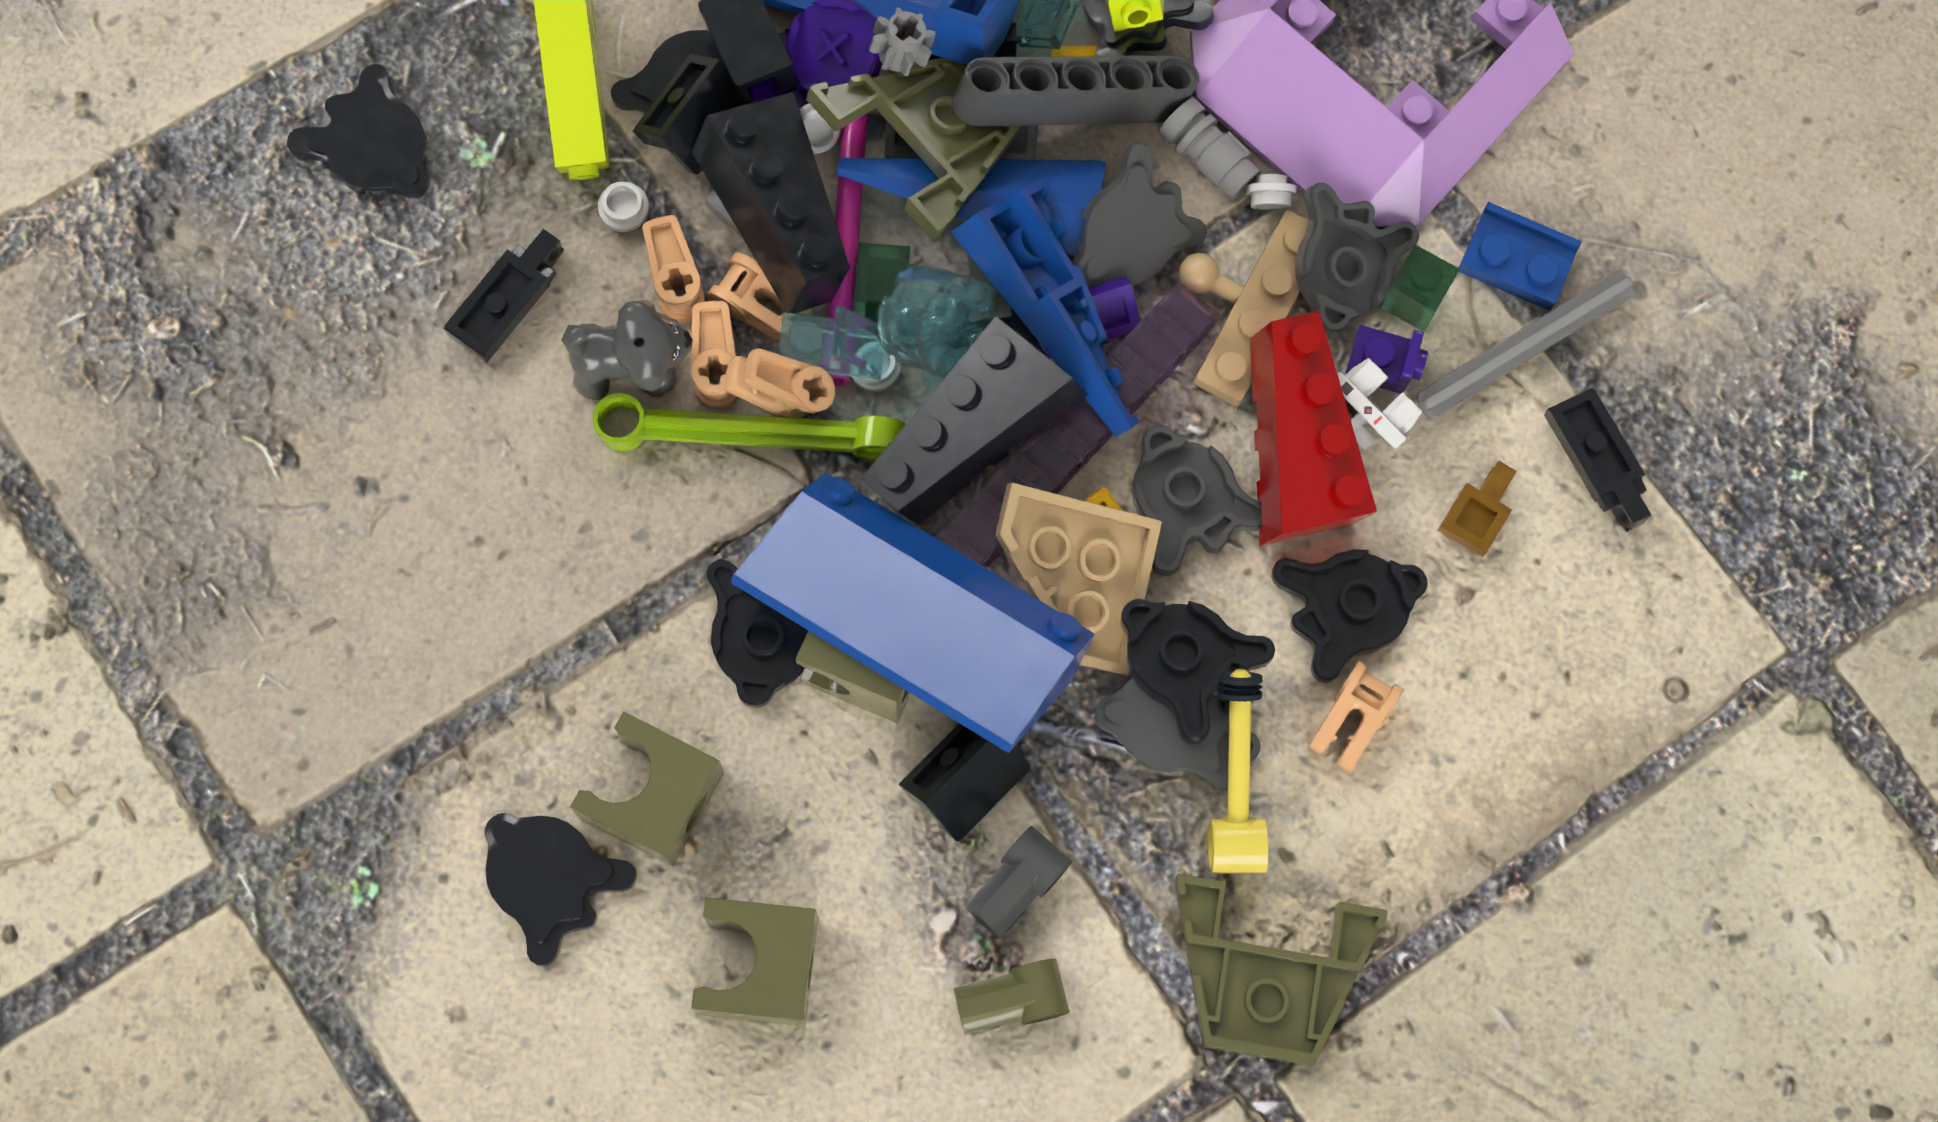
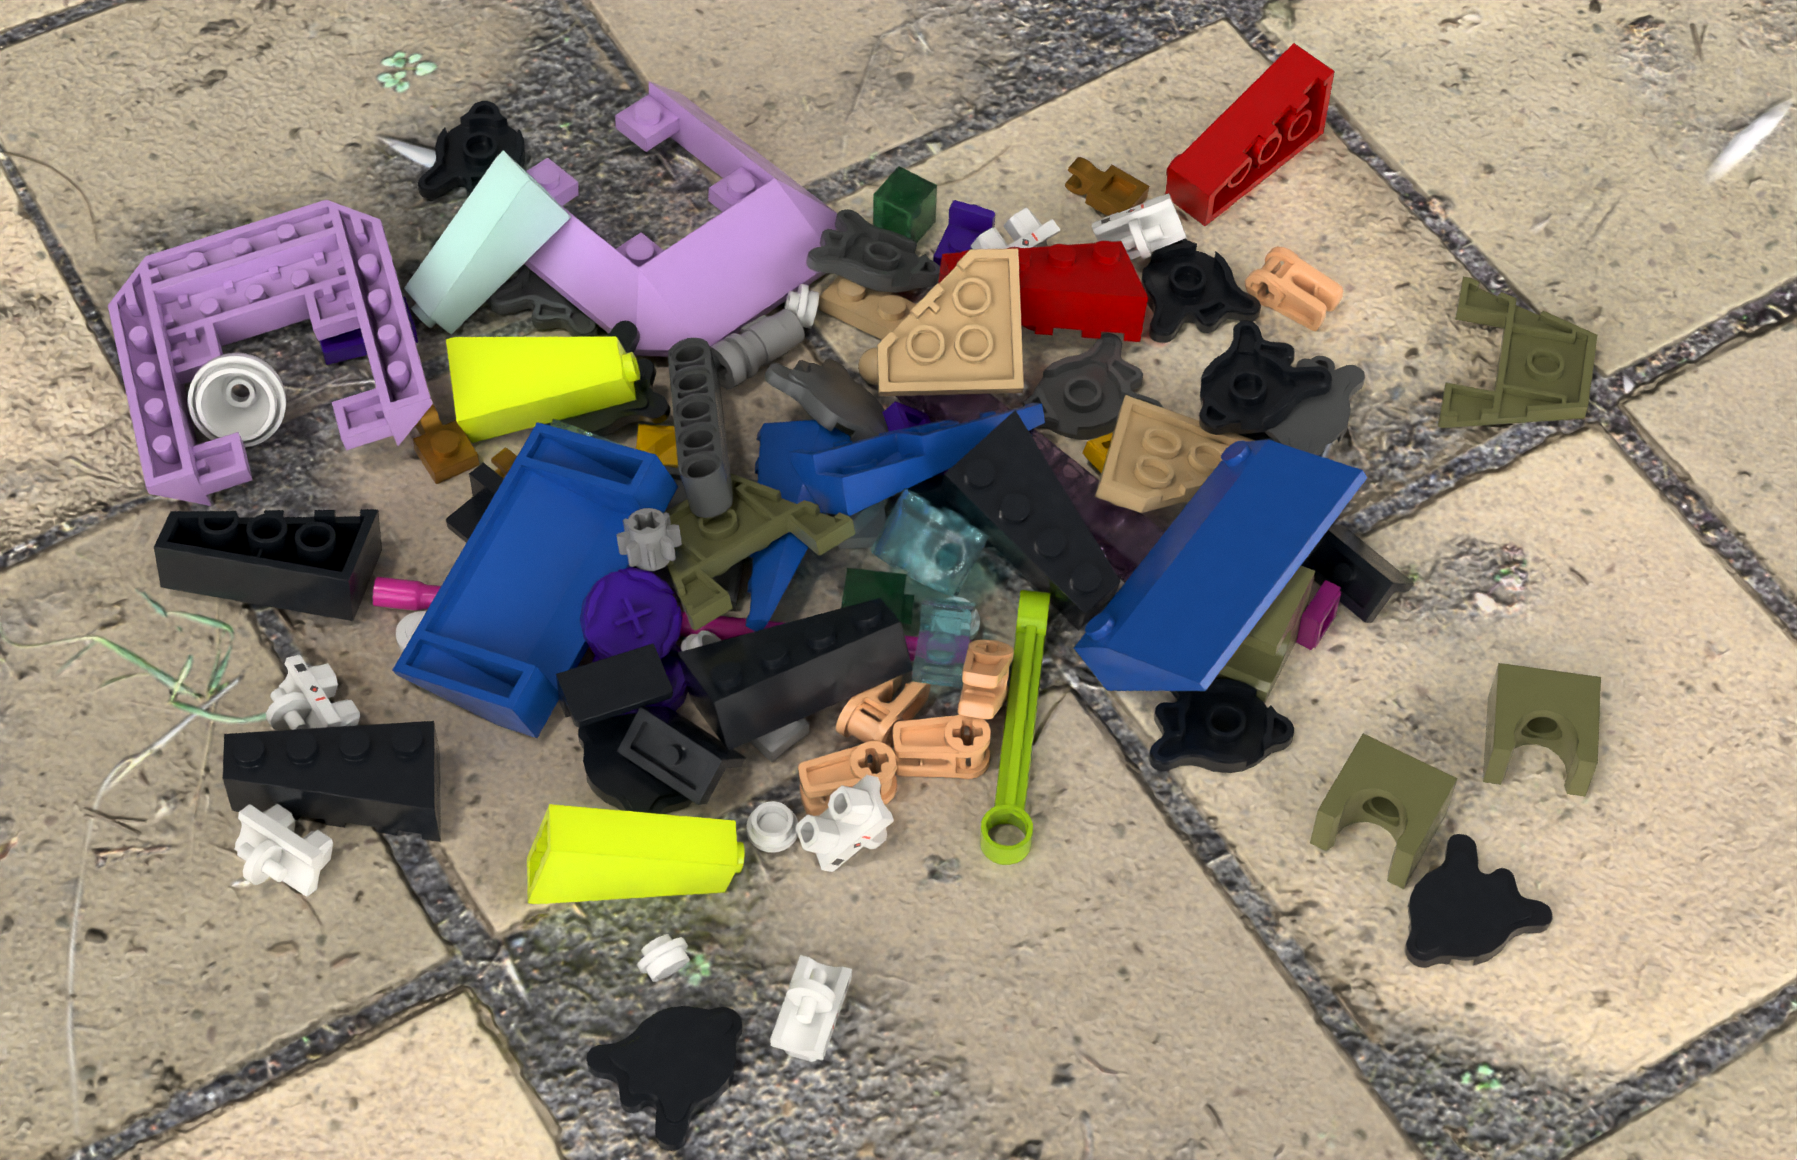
camera: 85 degrees left, 20 degrees down
black hinge [443,228,564,363] -> none
dark grey animal [561,300,693,400] -> none
olive piece [954,958,1070,1035] -> none
dark grey piece [965,826,1073,939] -> none
light yellow piece [1208,669,1268,873] -> none
light grey axle [1416,271,1635,419] -> none
blue plate [1457,202,1582,311] -> none
black hinge [1544,388,1652,532] -> none
none -> white plate [637,934,690,982]
none -> white hips [770,955,852,1062]
none -> white hips [796,775,894,872]
none -> tan plate [877,248,1024,396]
none -> white hips [1092,193,1186,260]
none -> red wedge [1165,43,1335,226]
none -> magenta tile [1296,580,1341,650]

